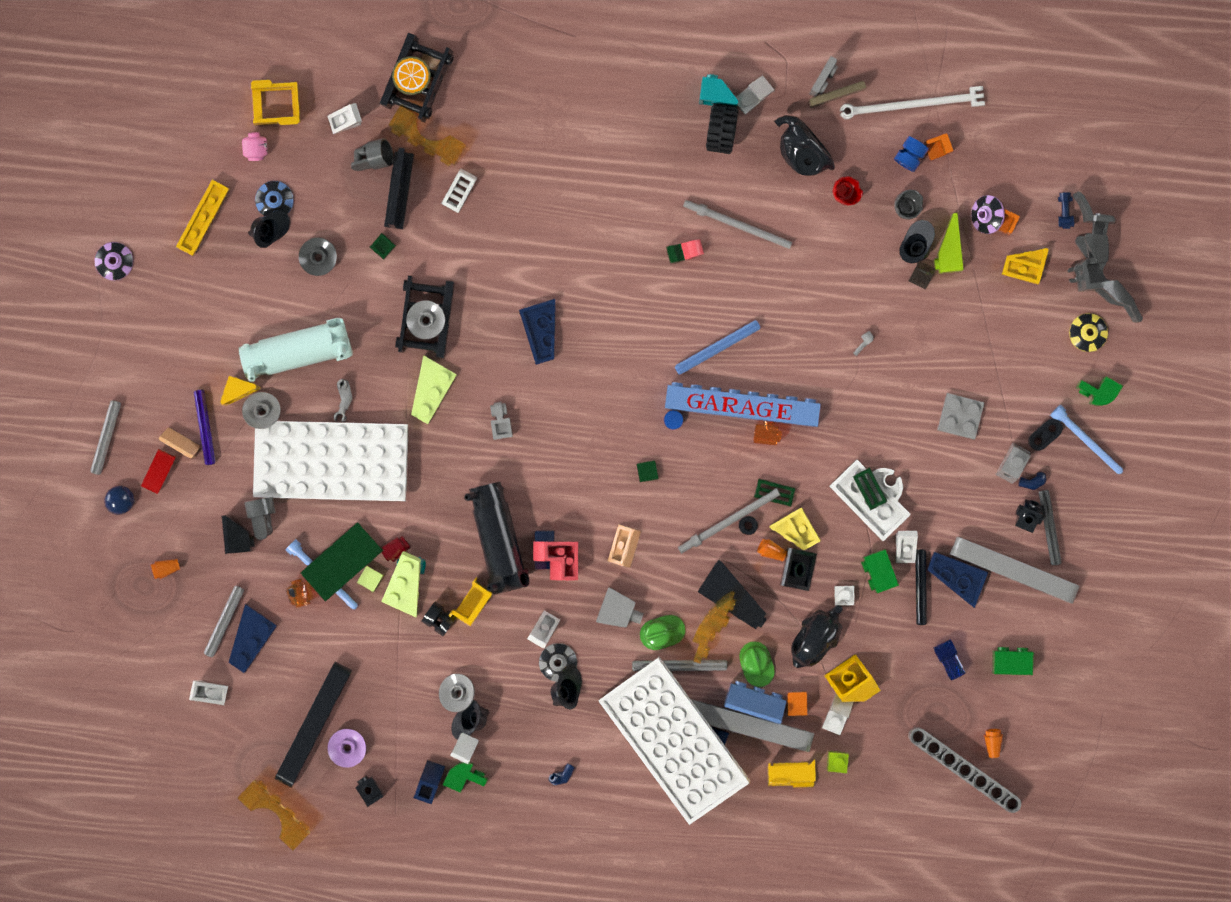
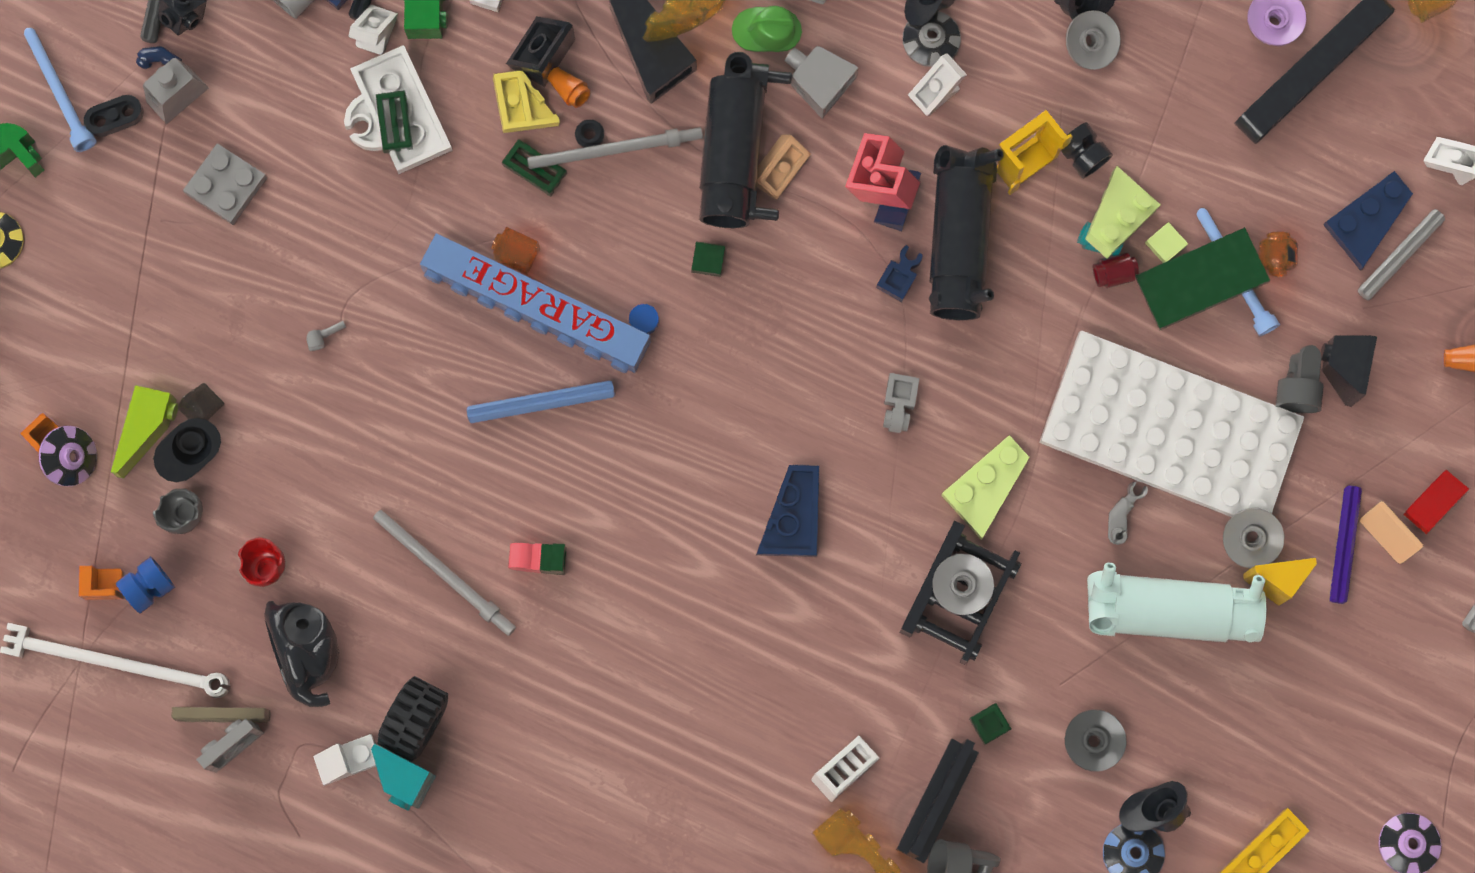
camera: 165 degrees left, 10 degrees down
yellow wing [1001,248,1049,285] -> none
none -> black piece [699,52,792,229]
none -> dark blue plate [876,245,923,302]

